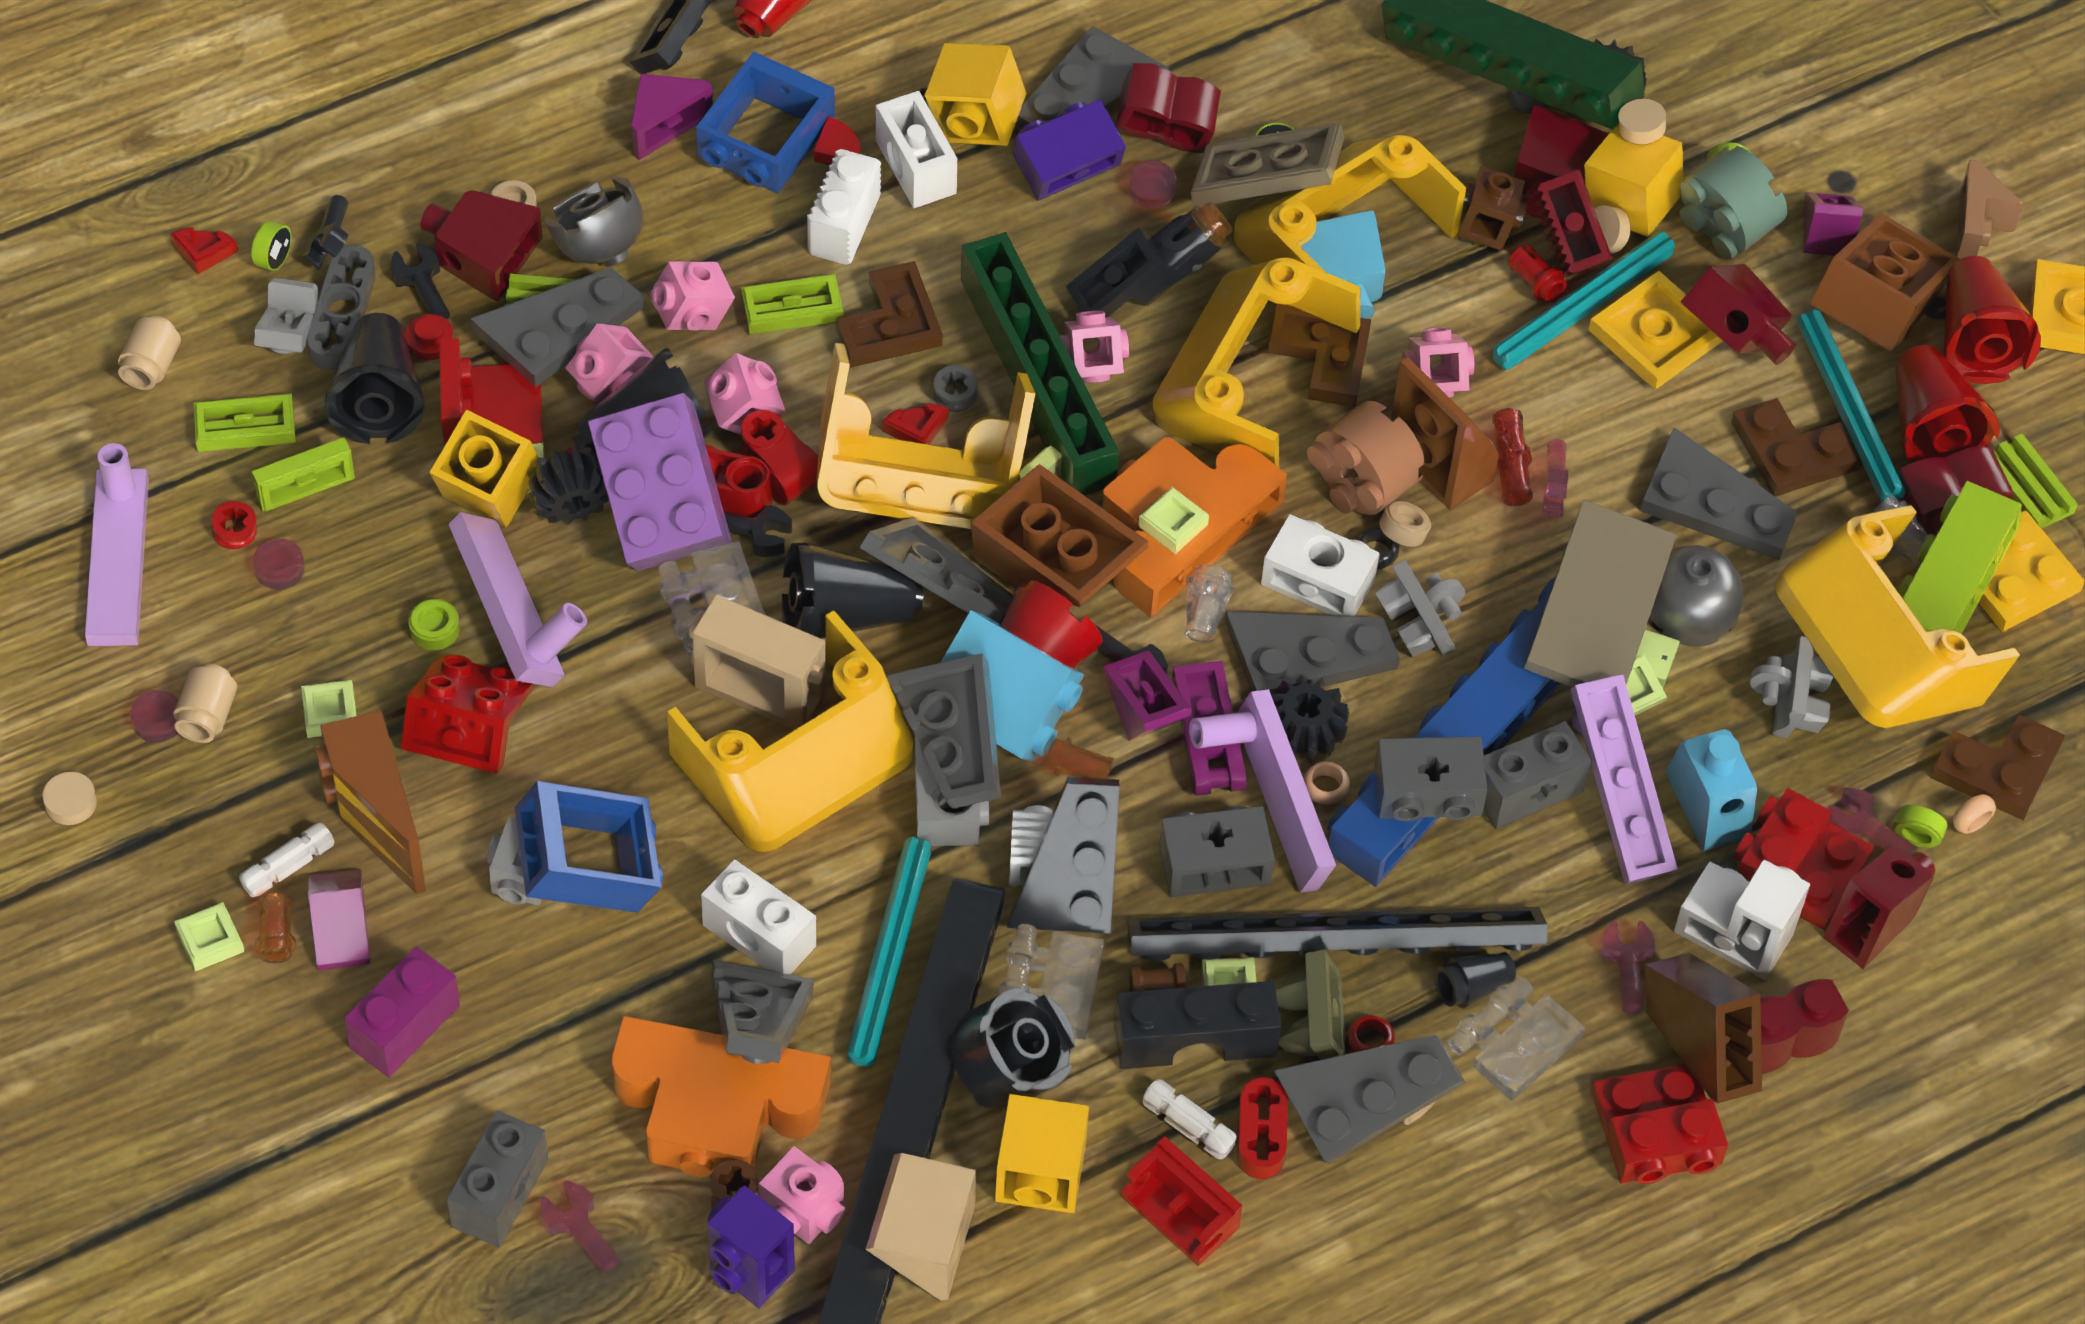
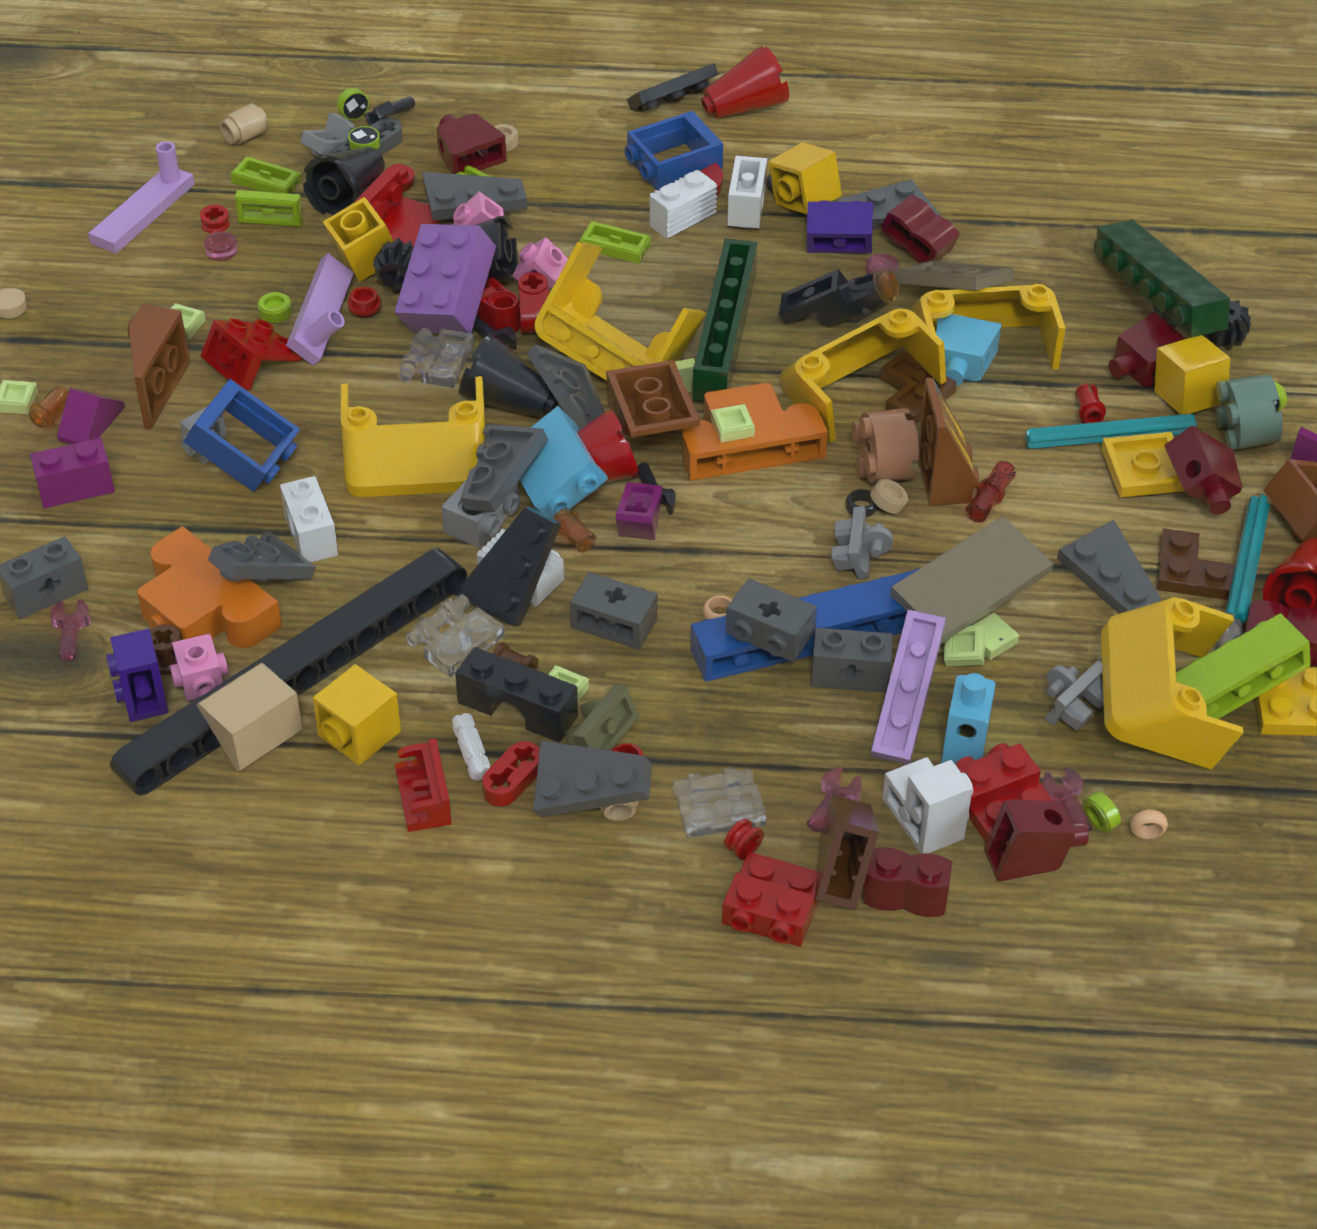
camera: 35 degrees right, 10 degrees down
clear pink tile [130,690,178,743] -> none
red tile [170,227,238,274] -> none
tan brick [174,664,238,743] -> none
white axle [239,823,335,897] -> none
black bar [391,243,450,319] -> none
flat silver cylinder [544,177,643,267] -> none
magenta slope [631,74,713,160] -> none
bright pink brick [650,261,735,331] -> none
tan window [689,595,826,730] -> none
reddish brown plate [837,261,943,368] -> none
teal axle [847,836,931,1068] -> none
red tile [882,403,949,445] -> none
dark grey bush [933,365,977,412] -> none
black brick [947,987,1075,1109] -> none
bright pink brick [1060,311,1129,383] -> none
black plate [1128,907,1547,961] -> none
magenta plate [1172,661,1246,796] -> none
clear cone [1185,565,1235,643] -> none
lavender piece [1189,689,1336,893] -> none
dark grey wing [1225,611,1400,694] -> none
white brick [1261,514,1380,617] -> none
black gear [1271,674,1349,763] -> none
bright pink brick [1402,327,1474,398] -> none
black cone [1435,952,1516,1008] -> none
reddish brown brick [1457,166,1528,251] -> none
dark red brick [1529,170,1613,278] -> none
clear pink bar [1542,439,1568,517] -> none
tan tile [1594,205,1630,254] -> none
tan tile [1618,99,1666,144] -> none
flat silver cylinder [1648,545,1743,647] -> none
reddish brown plate [1930,714,2065,821] -> none
none -> tile [348,126,380,150]
none -> red plate [348,286,381,317]
none -> red bush [724,818,764,860]

